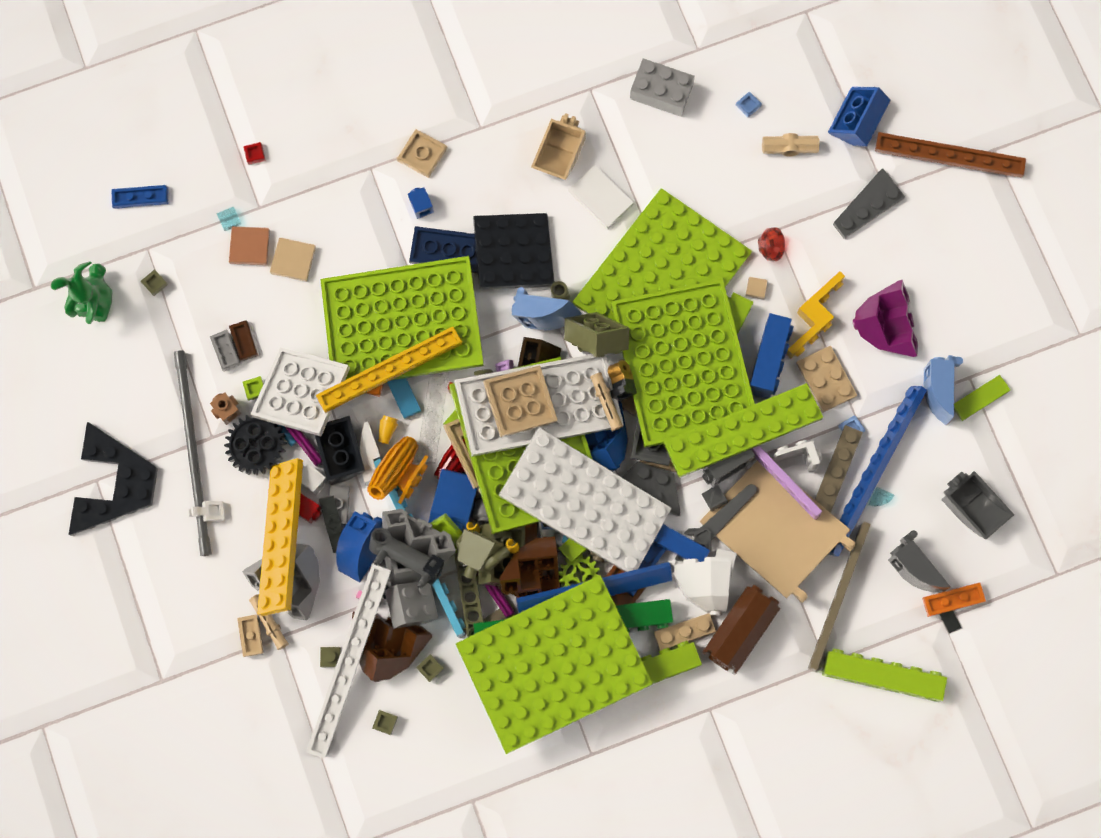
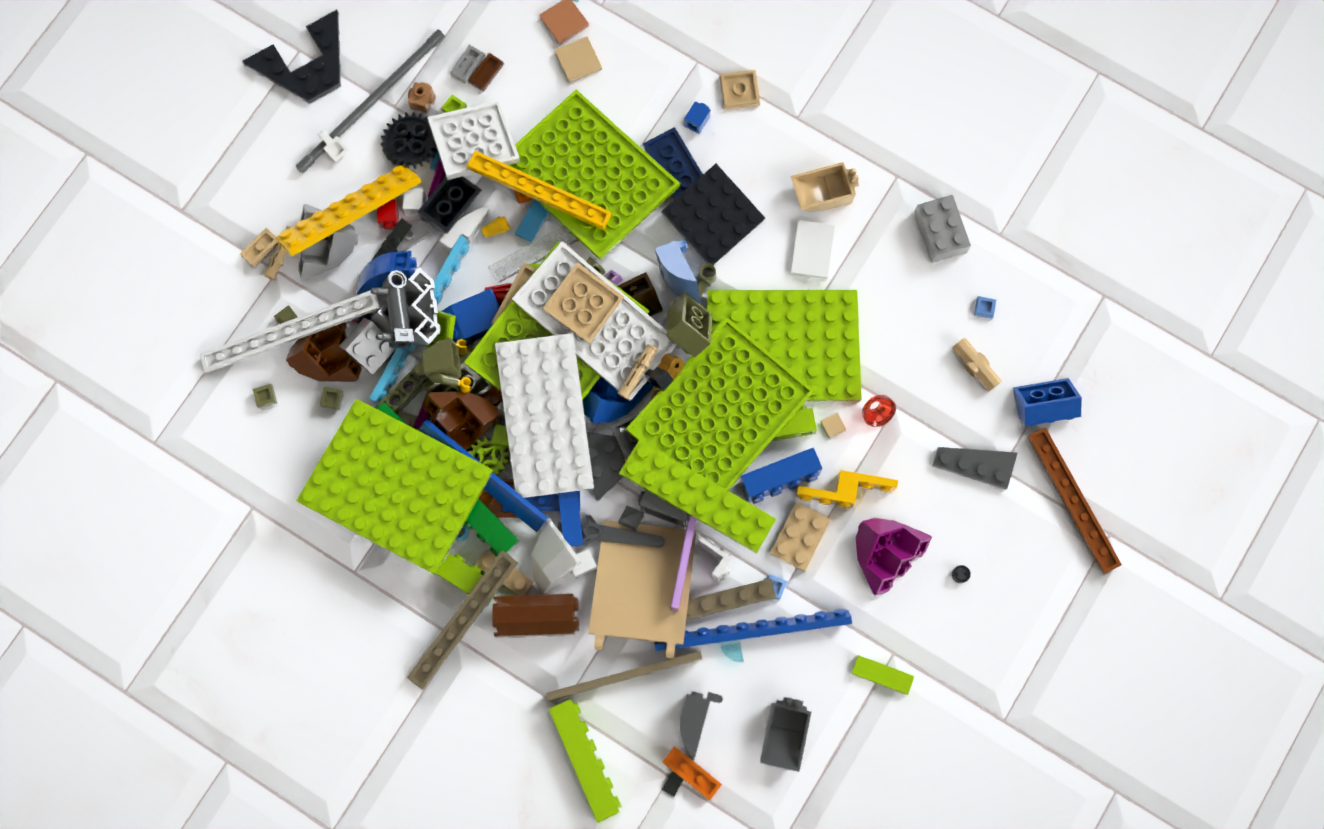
camera: 50 degrees right, 0 degrees up
light orange plate [367,436,428,504] -> none
medium blue piece [923,355,963,425] -> none
none -> dark tan plate [407,550,519,690]
none -> black bush [952,565,971,584]

